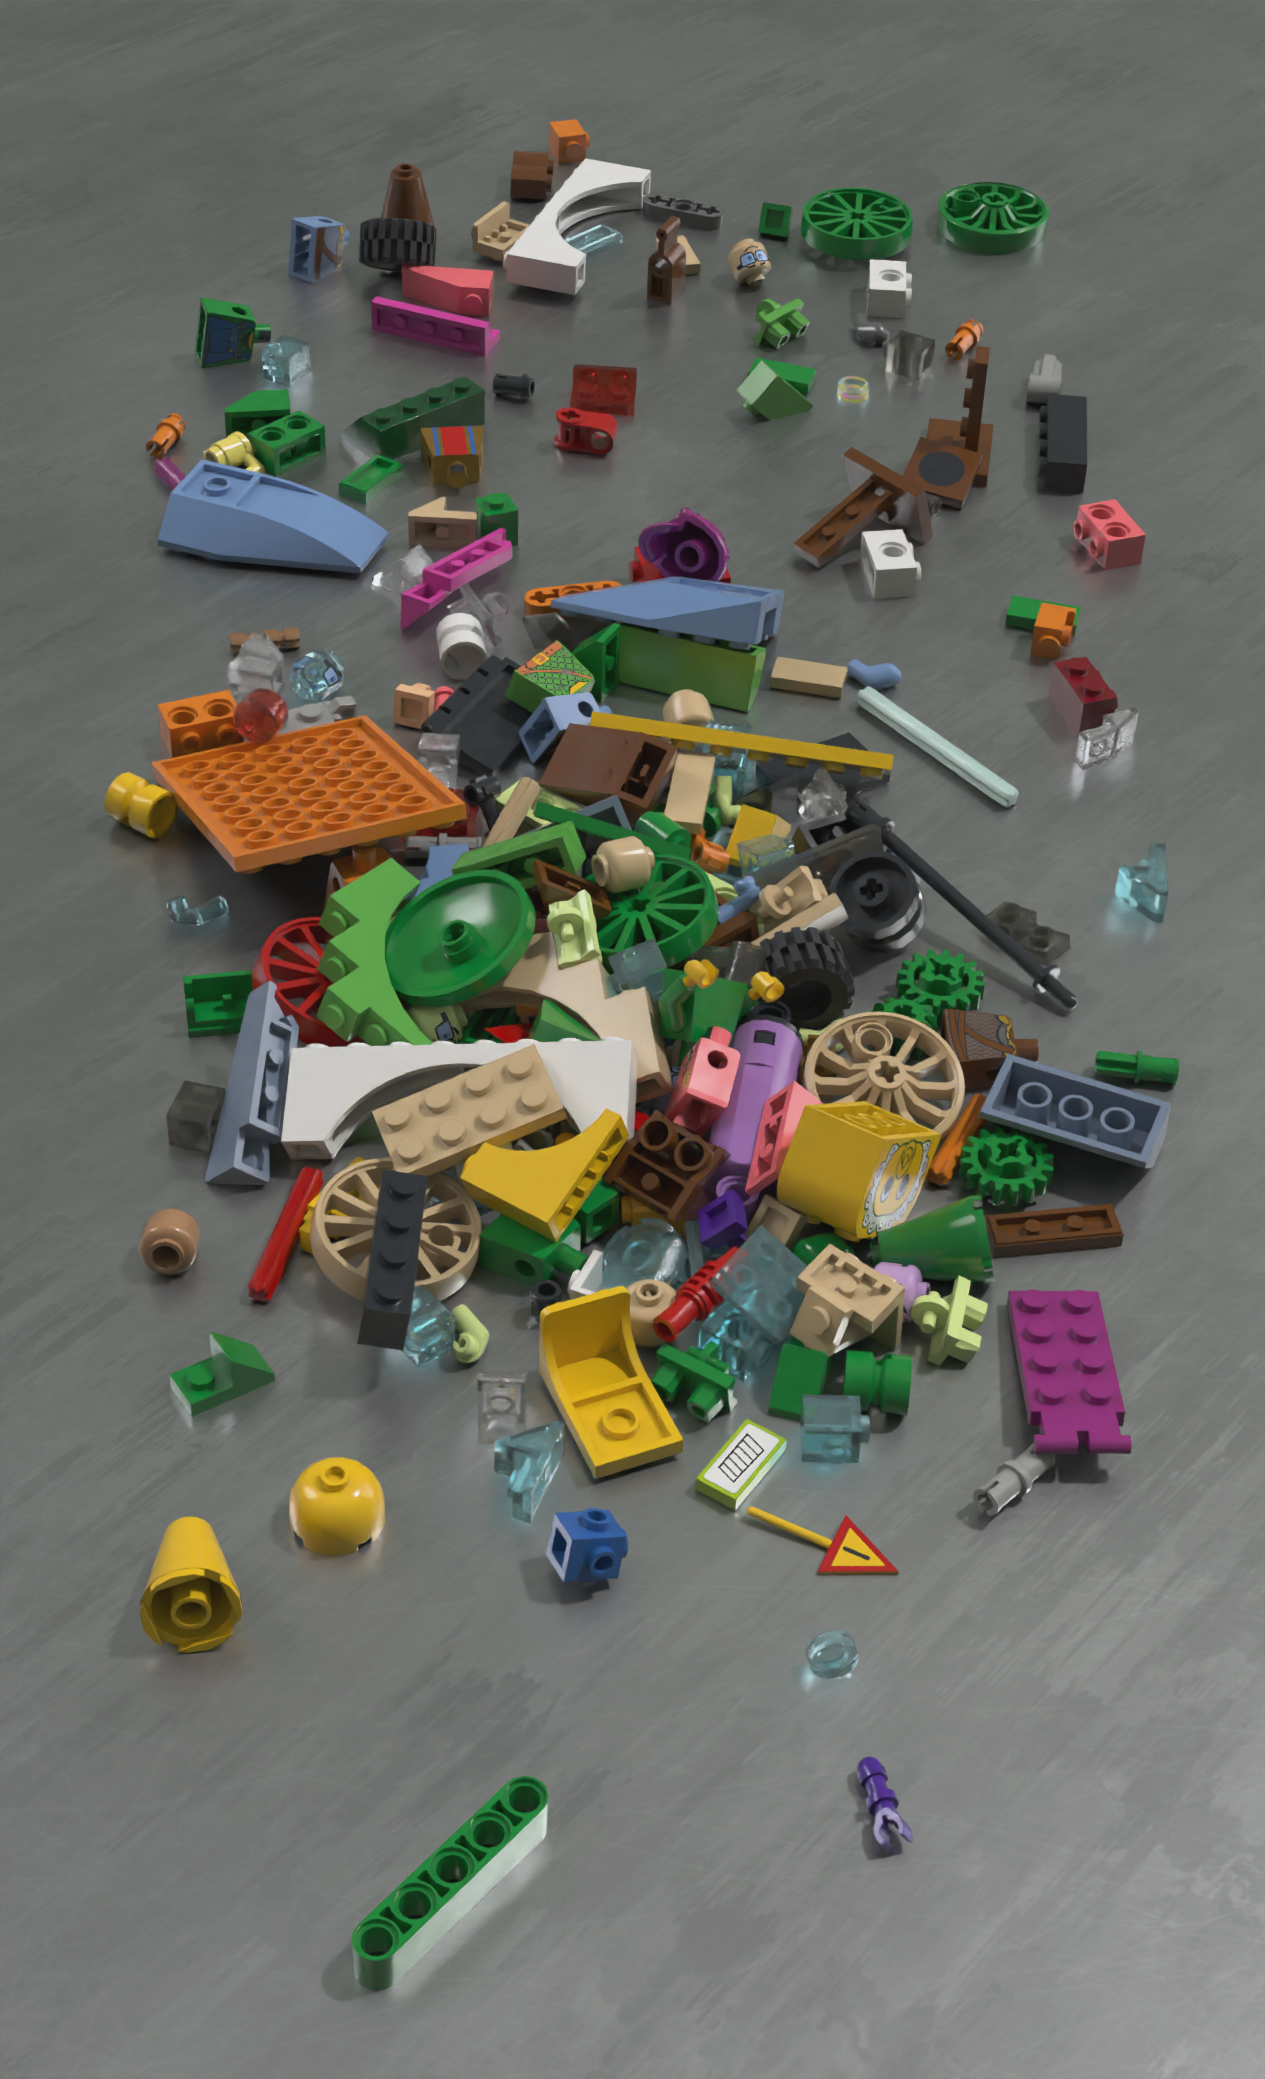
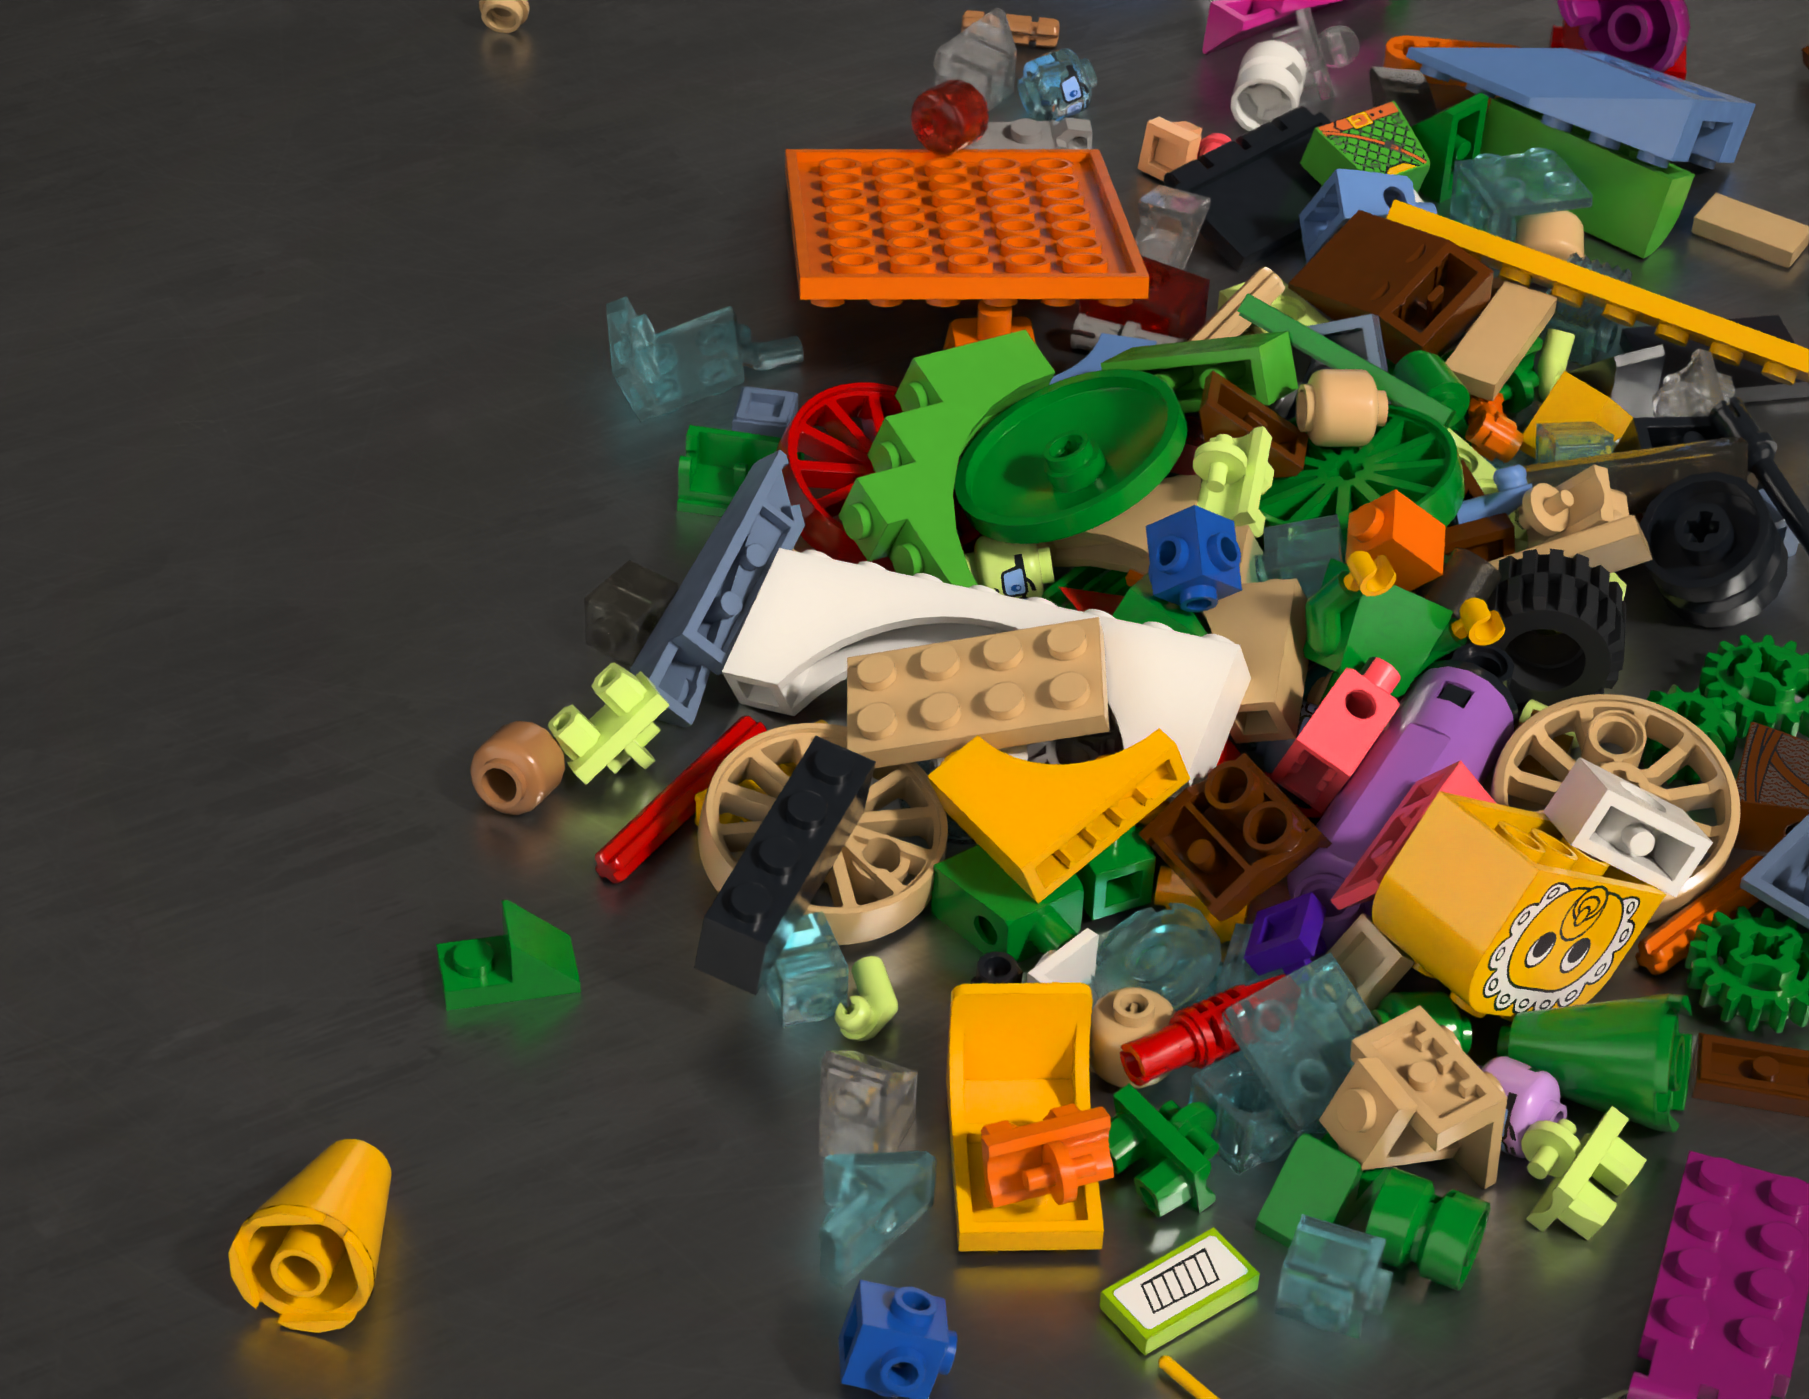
camera: 20 degrees right, 0 degrees up
yellow wheel [104,772,178,839] -> none
orange brick [157,690,244,758] -> none
yellow cylinder [289,1457,385,1556] -> none
black bar [463,775,501,839] -> none
none -> yellowish green hips [548,662,670,785]
none -> clear light blue bracket [606,296,745,422]
none -> sand blue tile [732,386,798,438]
none -> orange hips [981,1103,1114,1208]
none -> blue brick [1146,505,1242,612]
none -> orange brick [1345,489,1446,592]
none -> clear light blue bracket [1450,147,1593,267]
none -> white brick [1543,757,1713,897]

